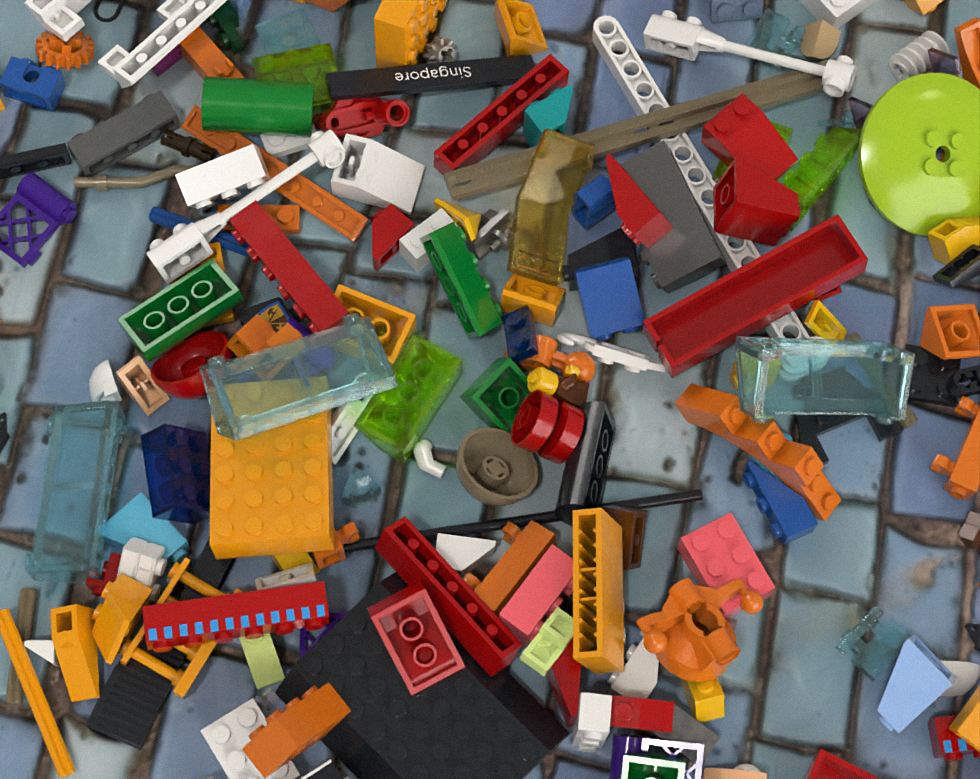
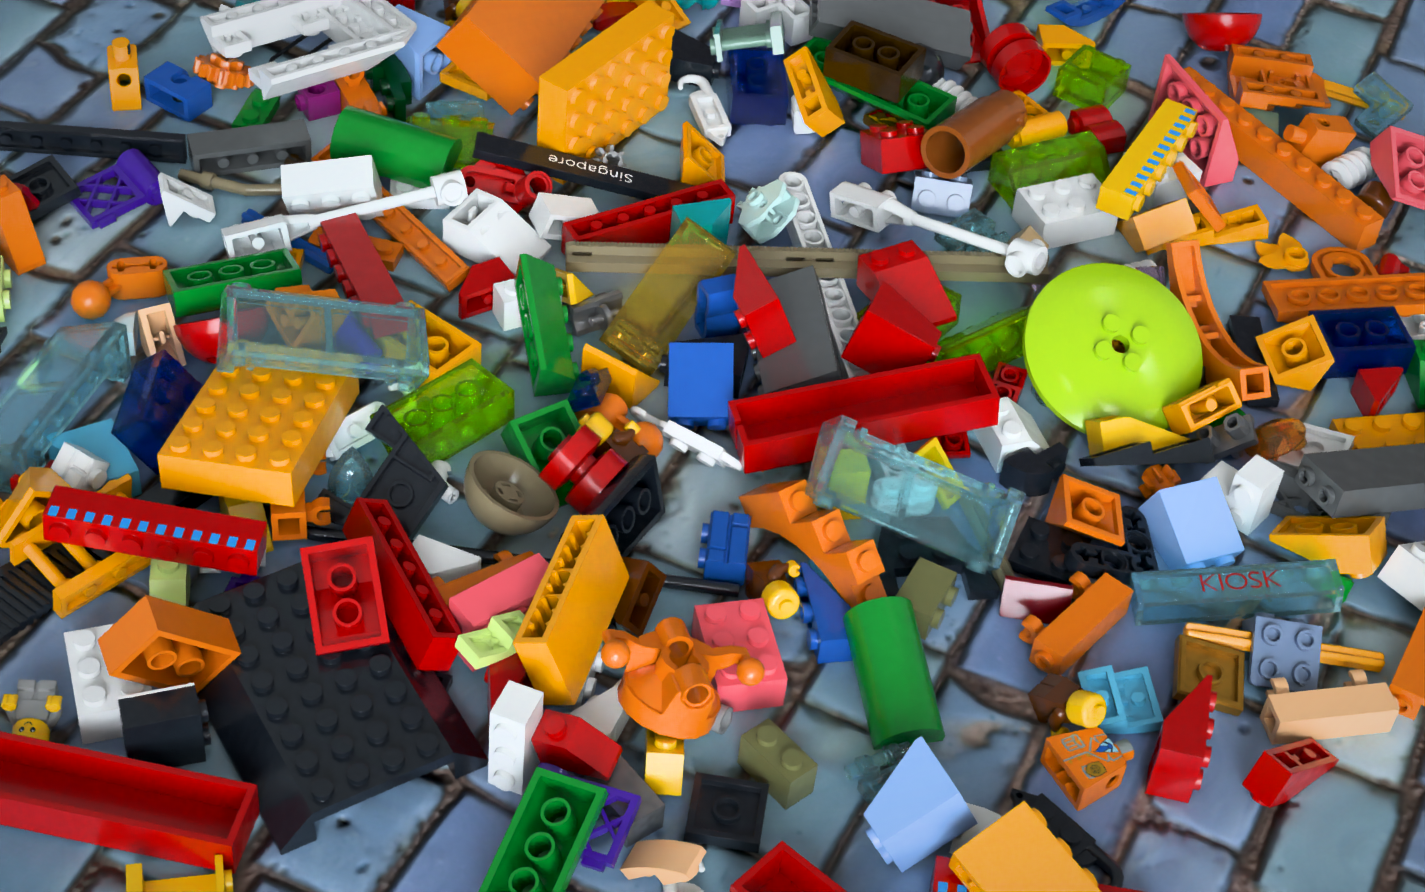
camera: 15 degrees right, 25 degrees down
none -> orange beam [70,256,168,320]
none -> white slope [158,172,216,227]
none -> green hinge [232,88,281,128]
none -> black wing [317,404,449,540]
none -> white brick [528,192,599,240]
none -> black plate [684,772,769,853]
none -> blue brick [698,510,751,587]
none -> light aqua hinge [736,179,800,244]
none -> olive brick [737,718,818,810]
none -> piece [745,560,800,620]
none -> green brick [843,596,945,750]
none -> olive brick [896,557,959,640]
none -> white slope [973,397,1049,473]
none -> red slope [992,362,1028,404]
none -> black brick [999,442,1069,497]
none -> slope [999,575,1073,624]

